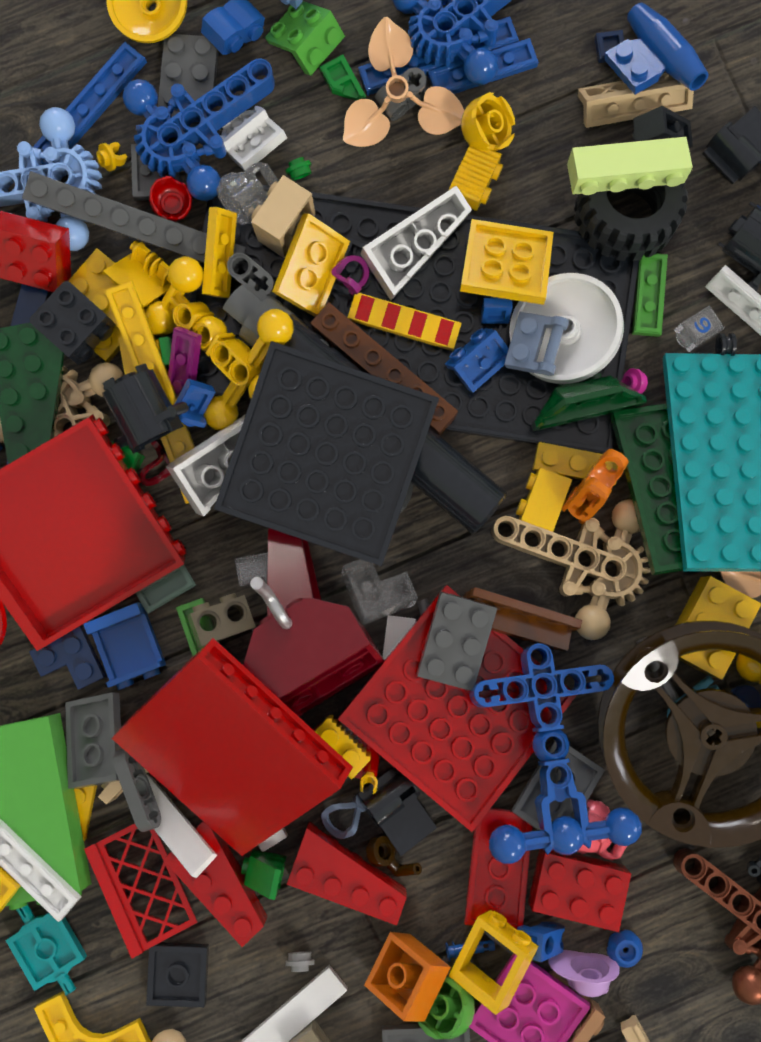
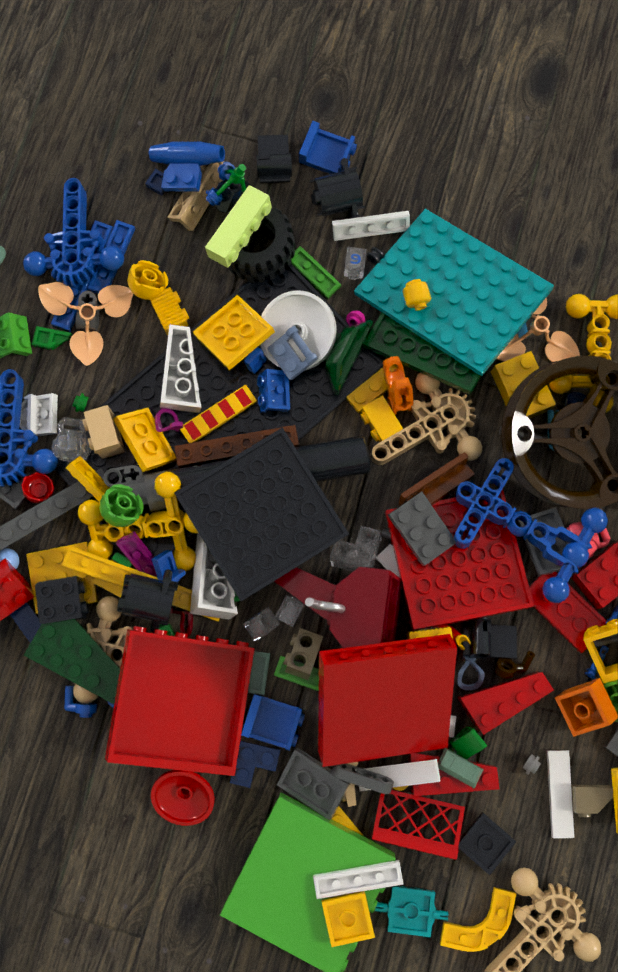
camera: 60 degrees left, 5 degrees down
yellow hinge [102,241,171,308] -> none
none -> bright green cylinder [99,484,143,527]
none -> plant [206,162,246,206]
none -> clear brick [243,607,280,641]
none -> yellow head [402,279,431,311]
none -> sand green tile [438,748,484,789]

